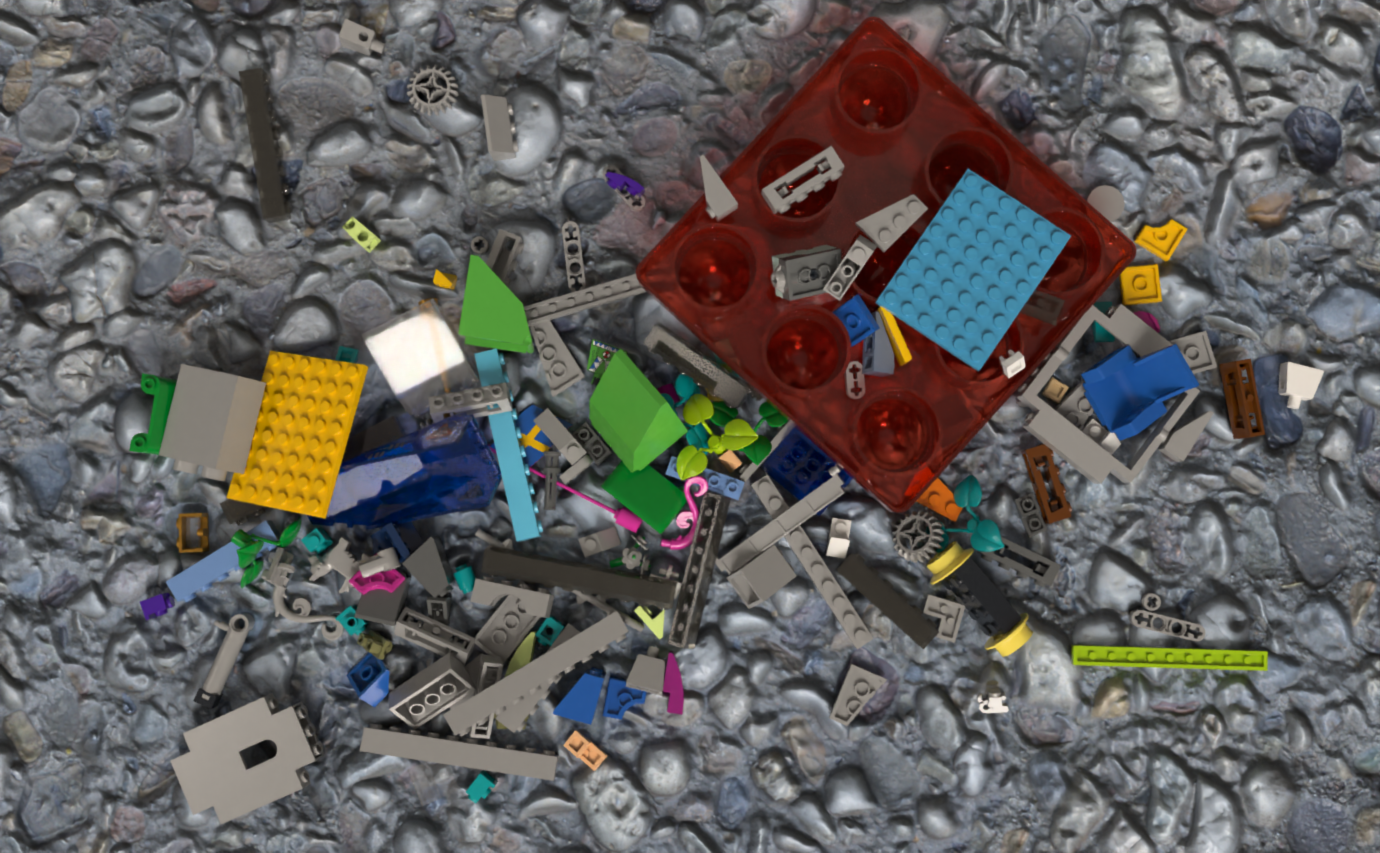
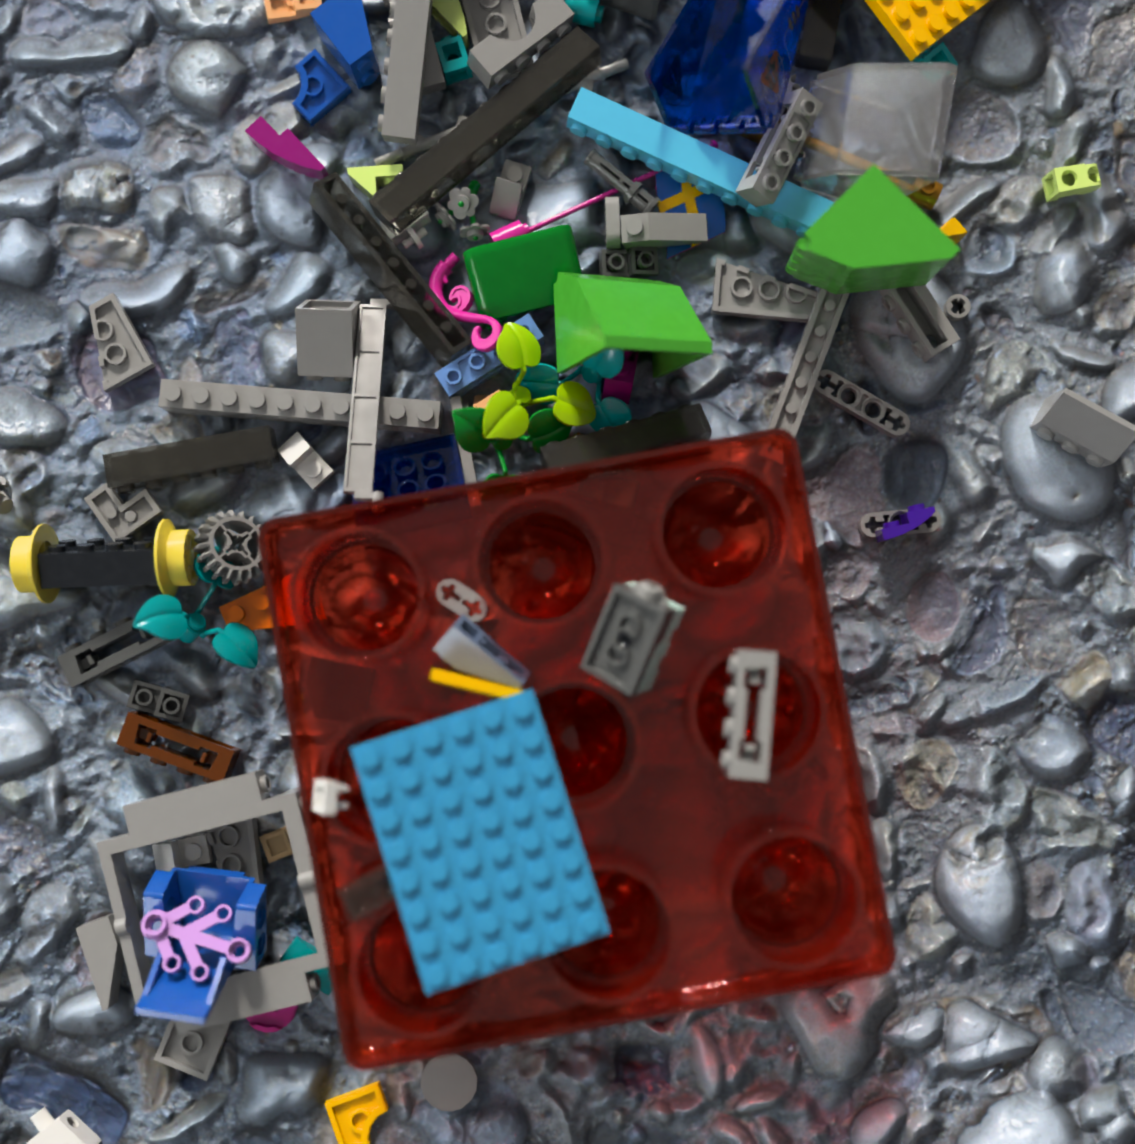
camera: 130 degrees right, 0 degrees up
torso [587,339,628,386] -> none
light grey torso [626,646,665,695] -> none
light grey slope [700,155,738,221] -> none
light grey slope [823,235,877,301] -> none
blue tile [831,294,880,347] -> none
light grey wing [855,194,928,252] -> none
yellow tile [1118,264,1162,306] -> none
reddish brown brick [1219,358,1265,439] -> none
none -> lavender plant [141,896,252,983]

